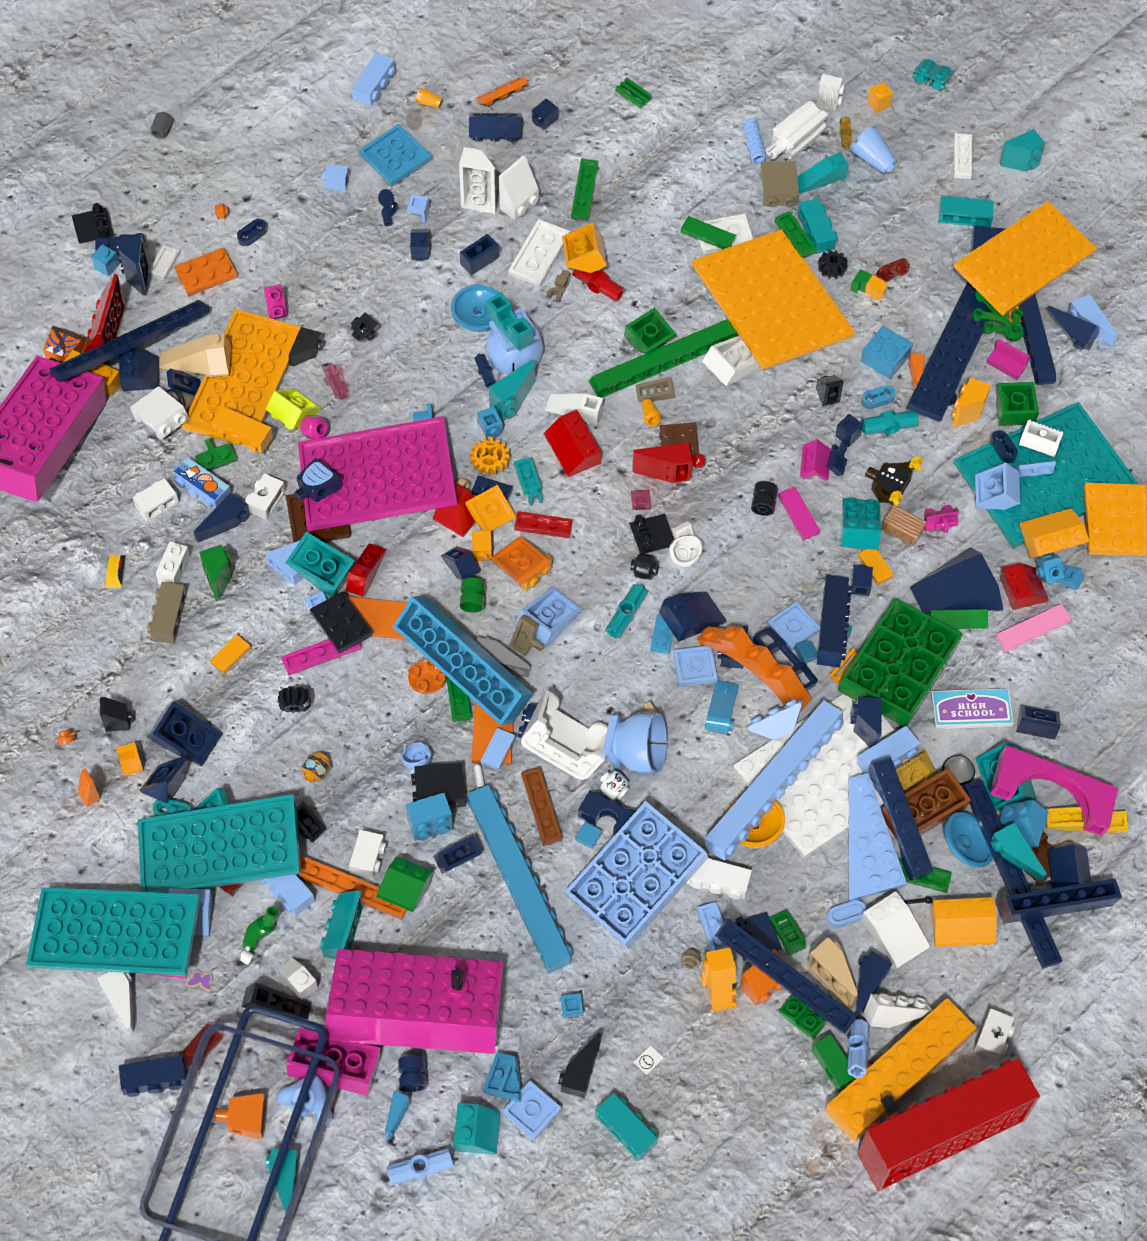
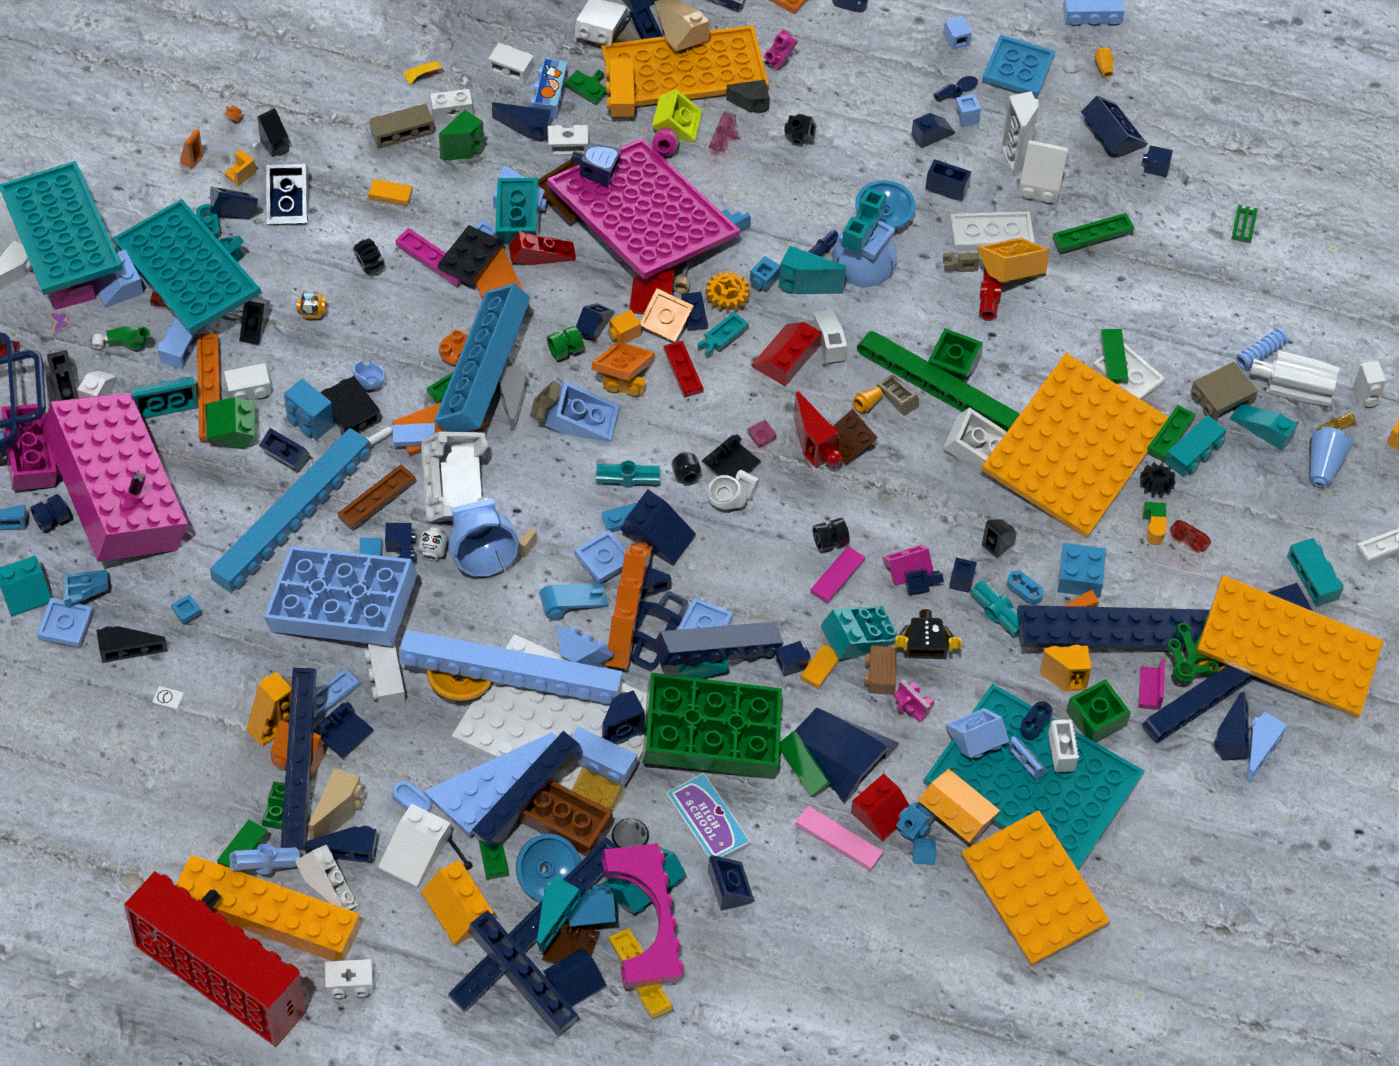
camera: 60 degrees right, 5 degrees down
orange plate [476,77,528,106] -> none
teal brick [595,1093,658,1161] -> none
green slope [769,910,806,956] -> none

